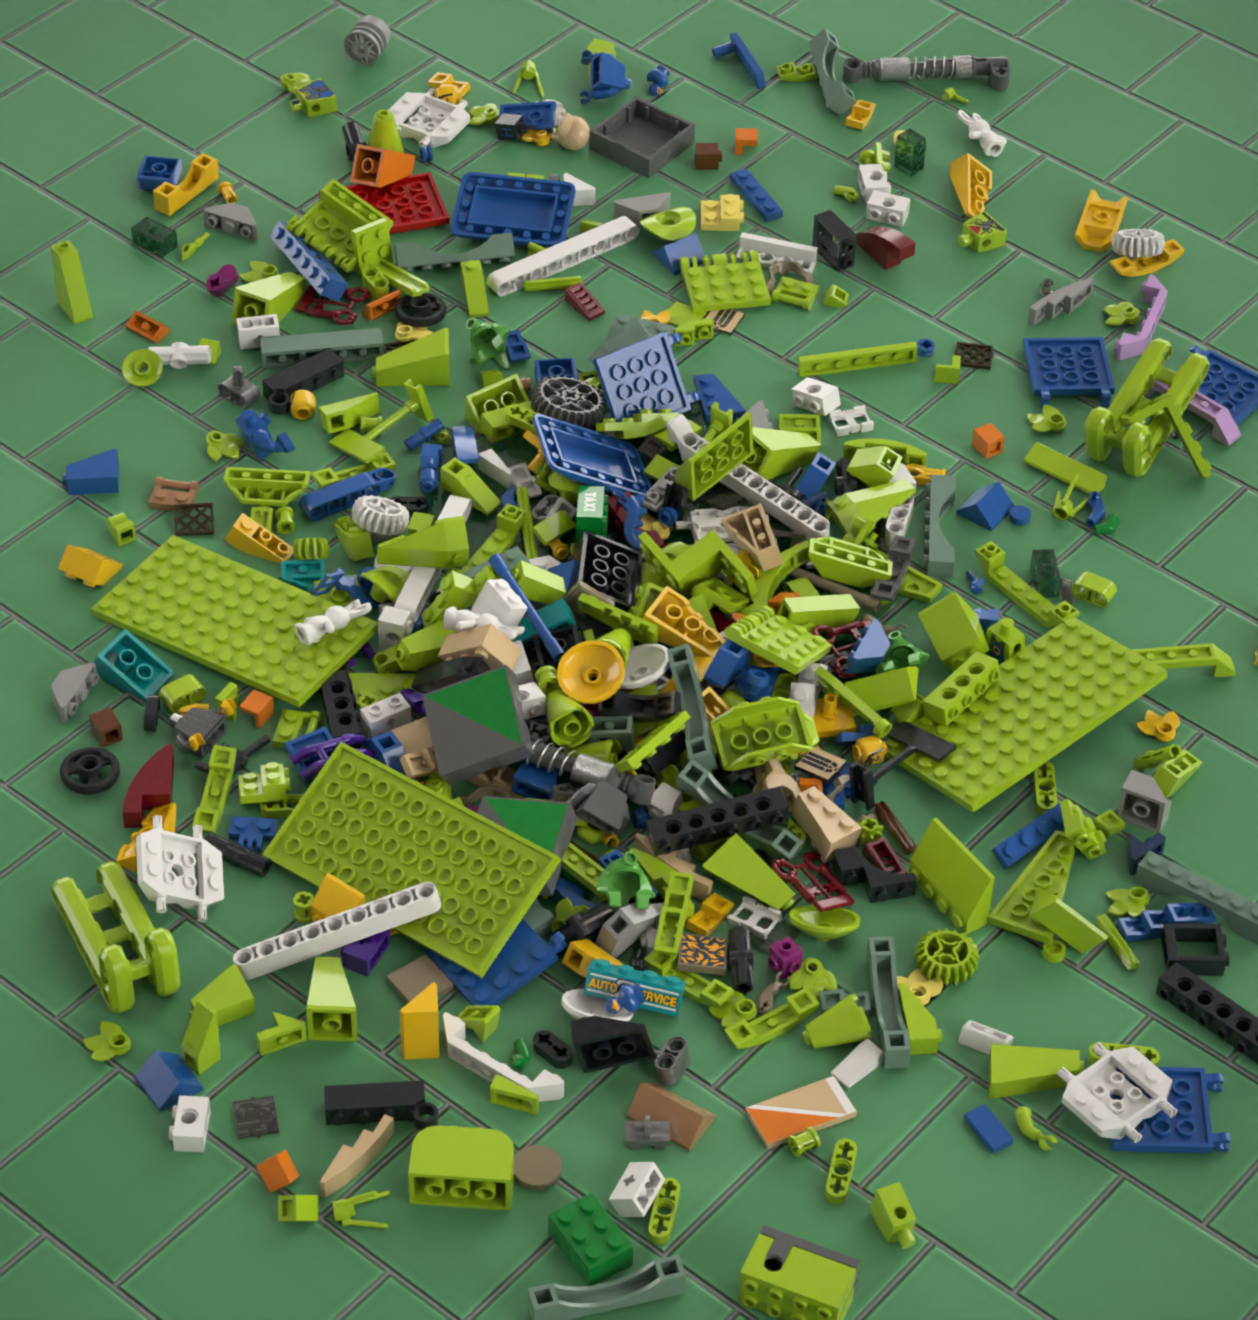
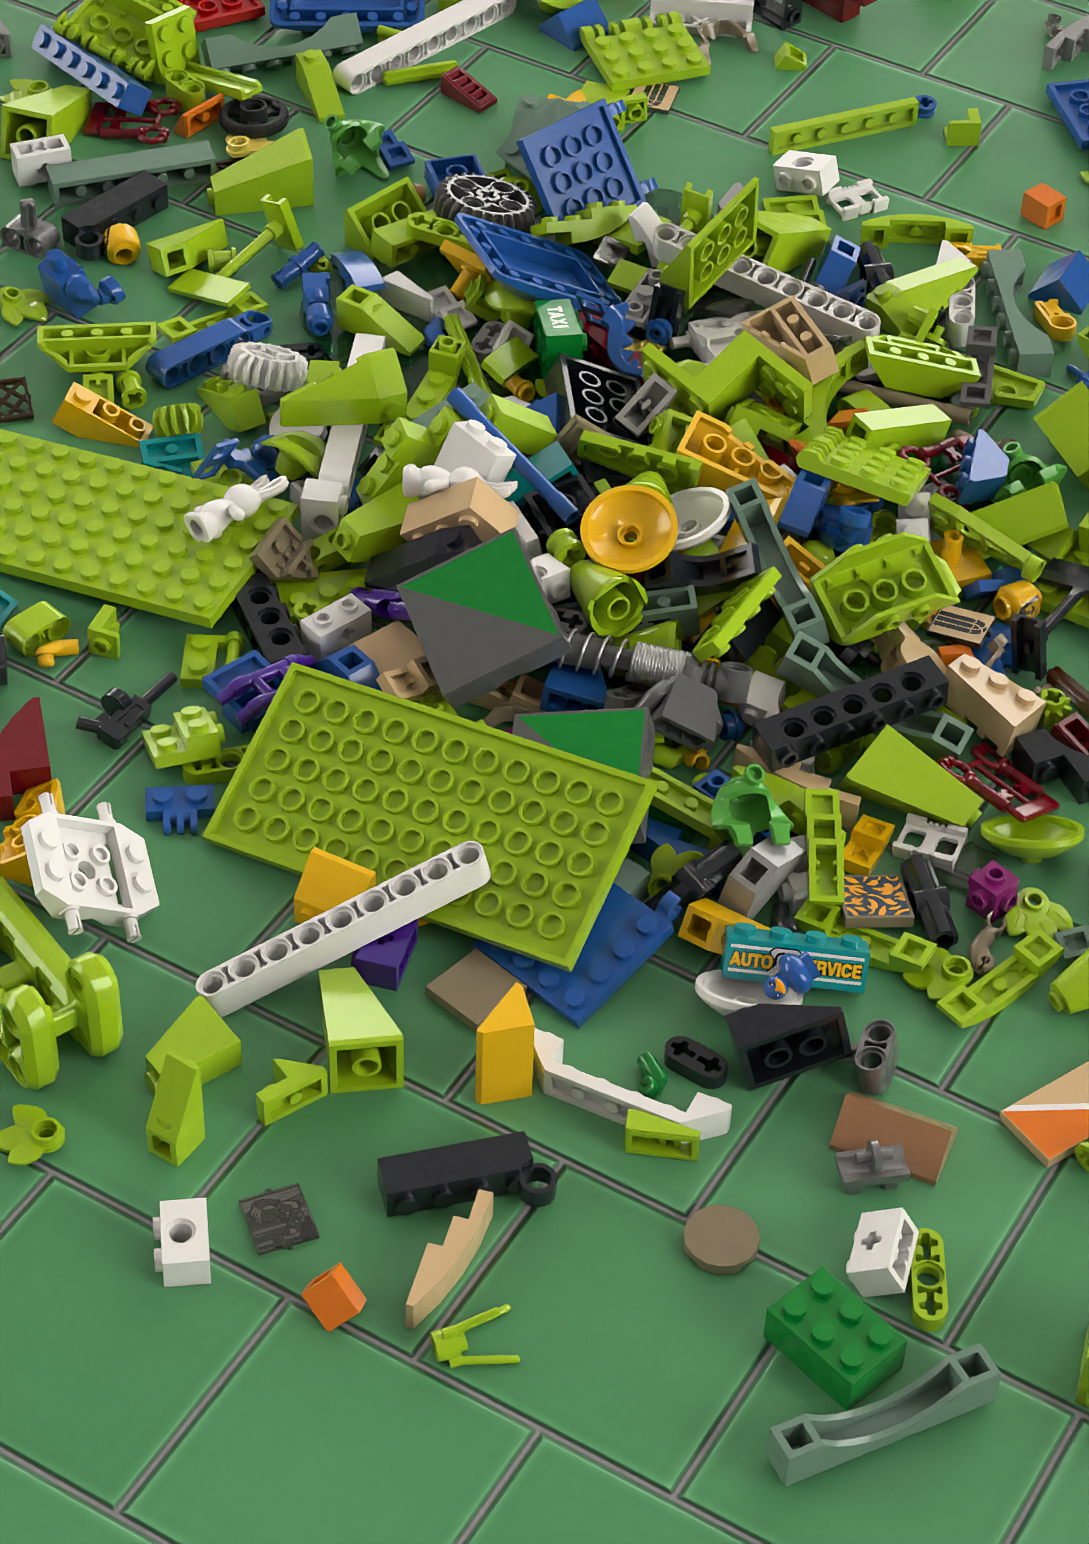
camera: 10 degrees left, 0 degrees up
blue slope [135,1050,203,1112] -> none
dark grey torso [169,698,237,759] -> none
lime slope [192,745,237,833] -> none
black axle [204,832,272,877] -> none
orange panel [240,689,274,729] -> none
lime panel [278,1195,318,1222] -> none
lime bush [293,891,314,923] -> none
lime brick [408,1125,514,1211] -> none
lime slope [457,1005,501,1043] -> none
lime slope [478,369,503,388] -> none
blue wing [693,373,746,422] -> none
lime plate [771,276,820,310] -> none
lime slope [846,446,903,488] -> none
dark brown window [955,342,993,370] -> none
none -> dark tan slope [249,516,319,580]
none -> light grey slope [615,373,678,438]
none -> yellow piece [1033,299,1077,341]

